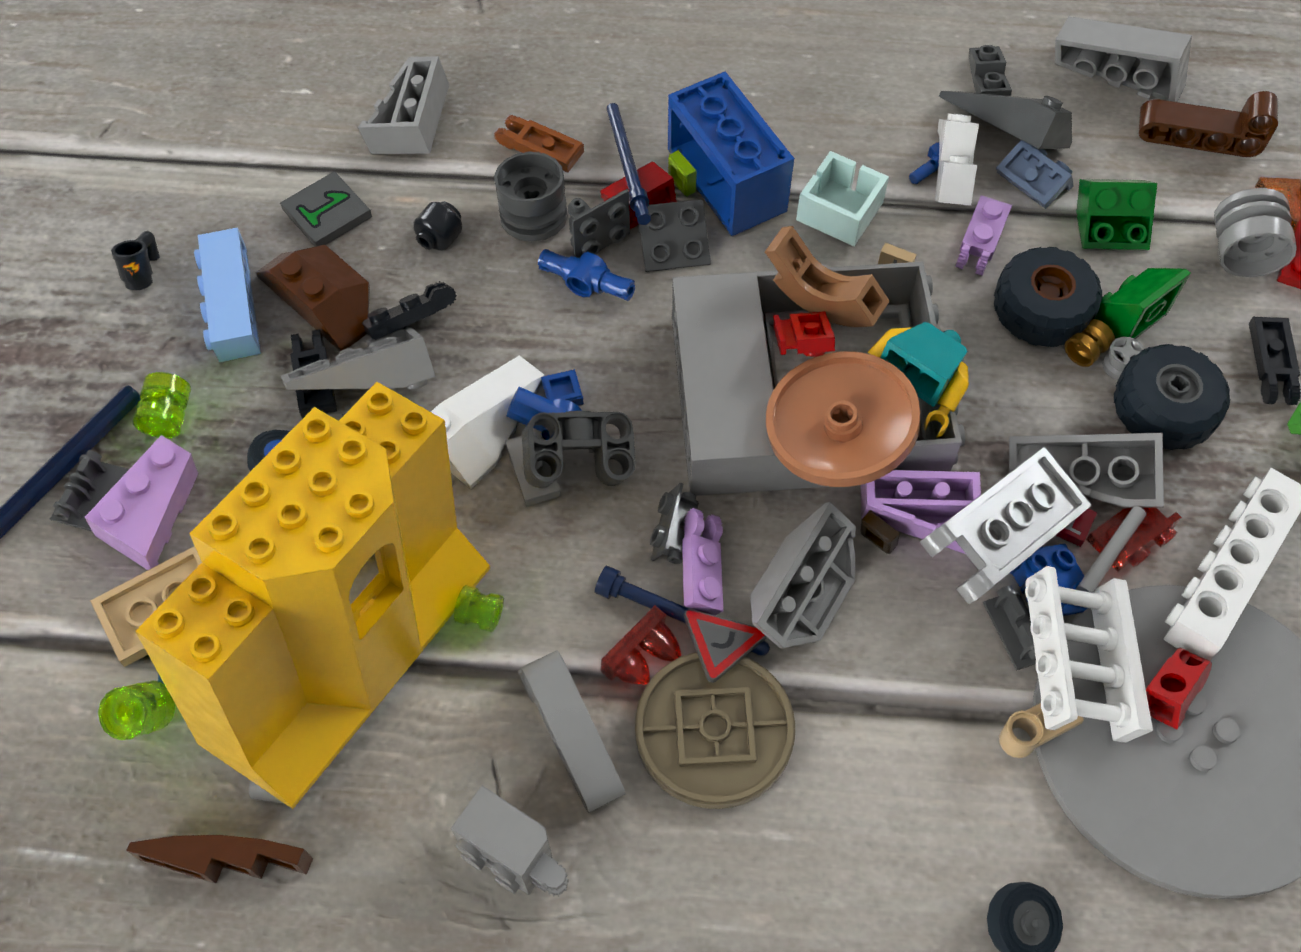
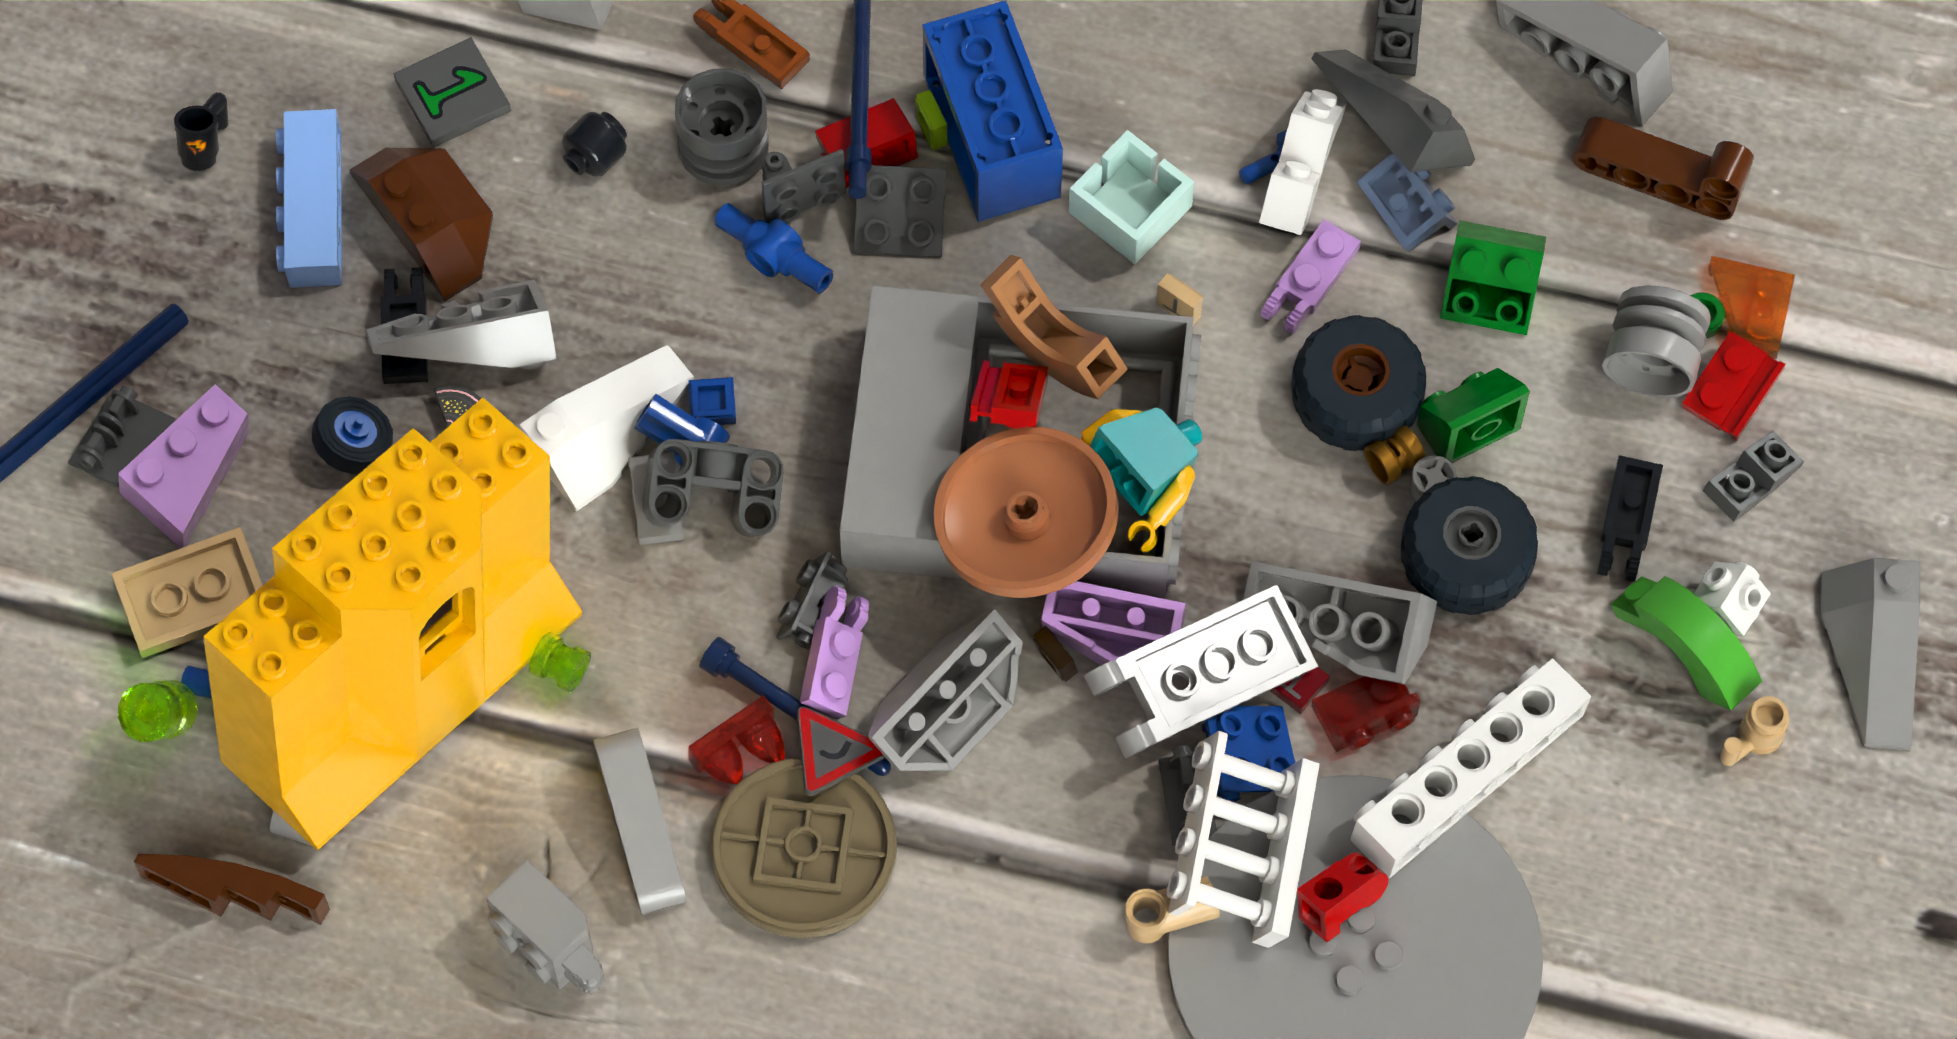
camera: 10 degrees right, 5 degrees up
clear neon green wheel [133,372,191,439] -> none
black hinge [361,281,457,340] -> none
light grey bar [1076,506,1146,593] -> none

